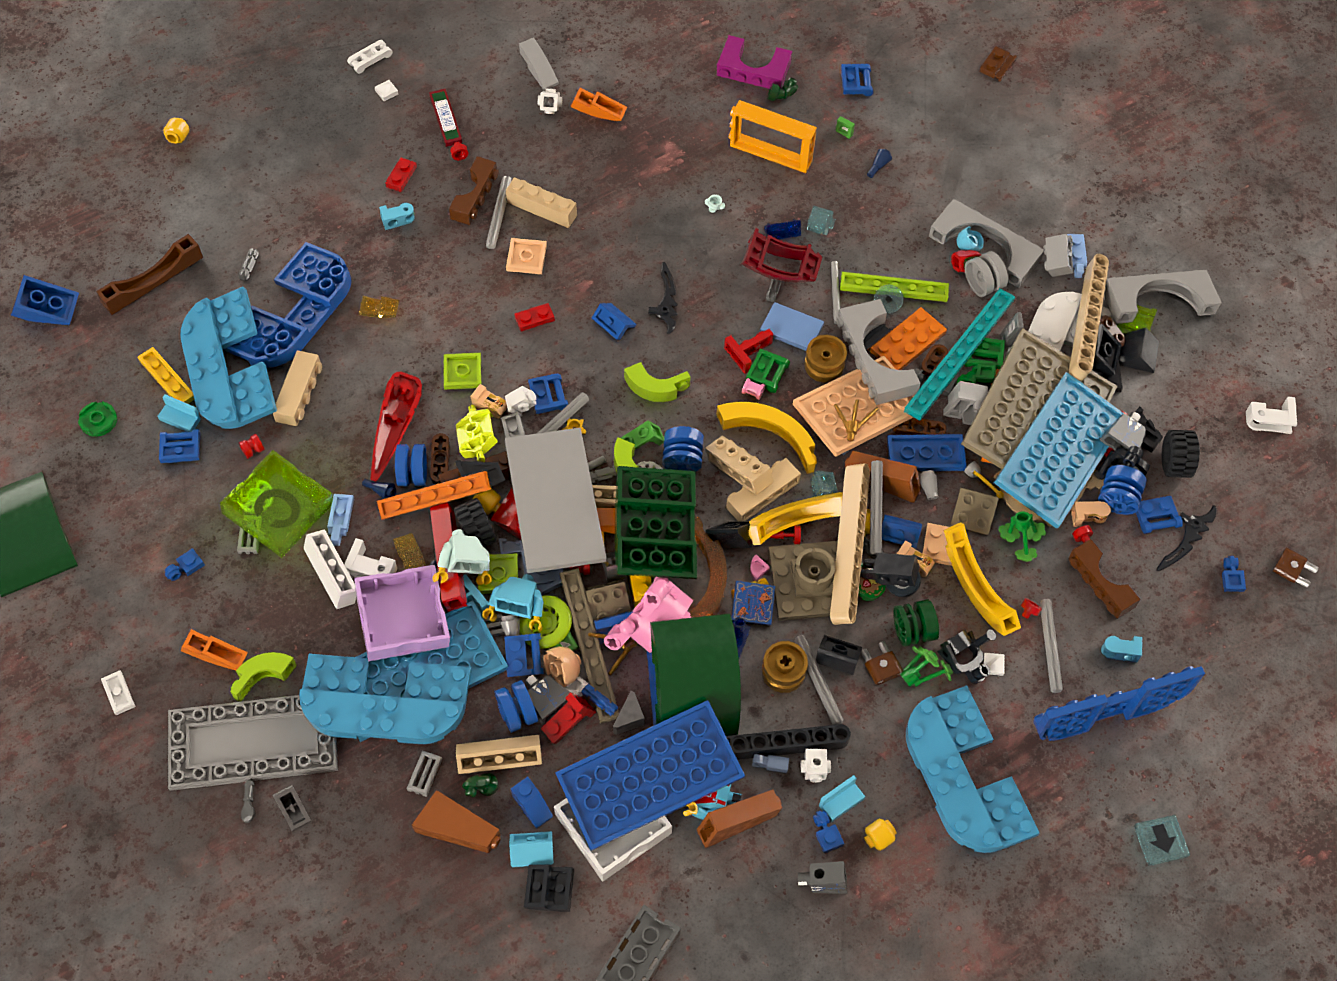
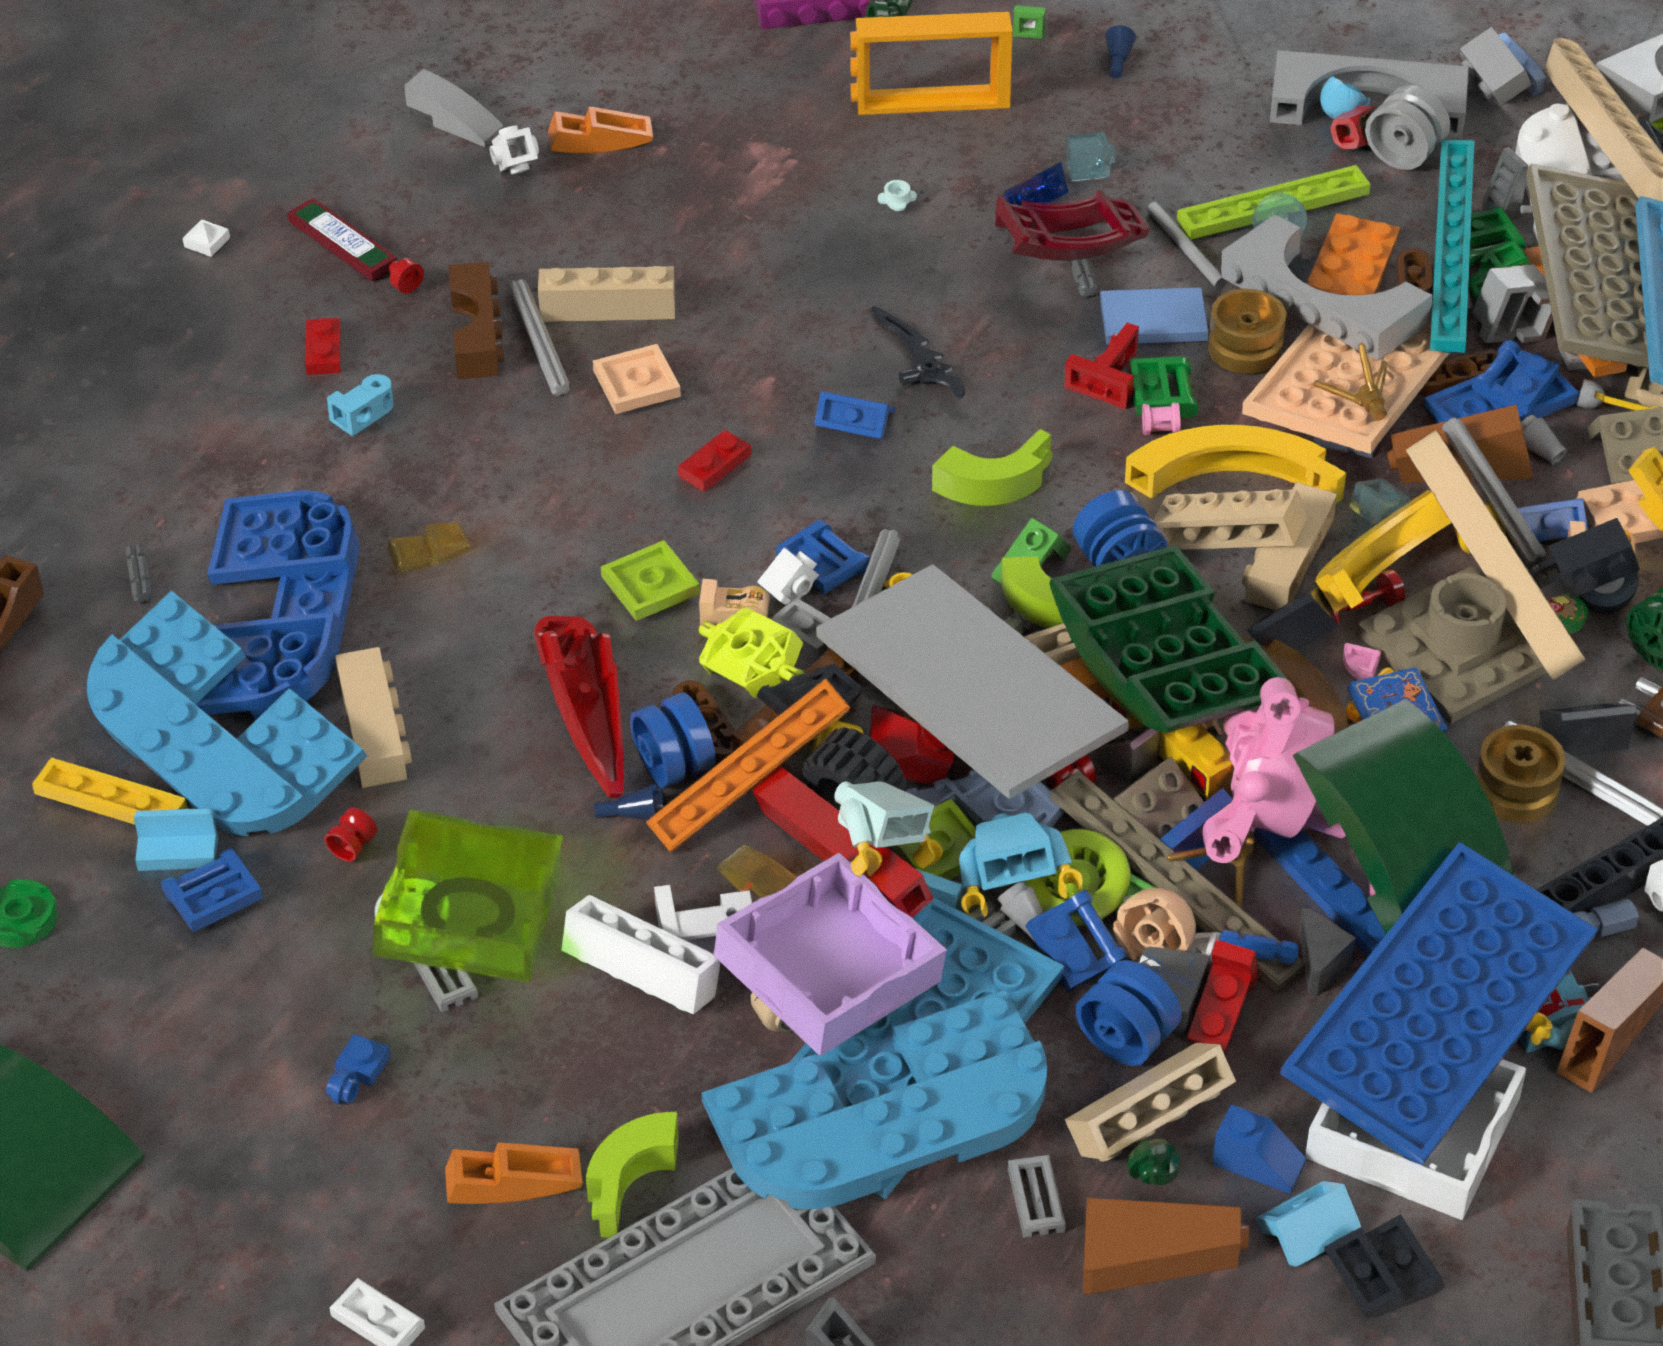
camera: 25 degrees left, 15 degrees down
light blue hinge [327,494,354,546] -> none
white plate [347,40,393,74] -> none
none -> blue plate [1472,340,1559,415]

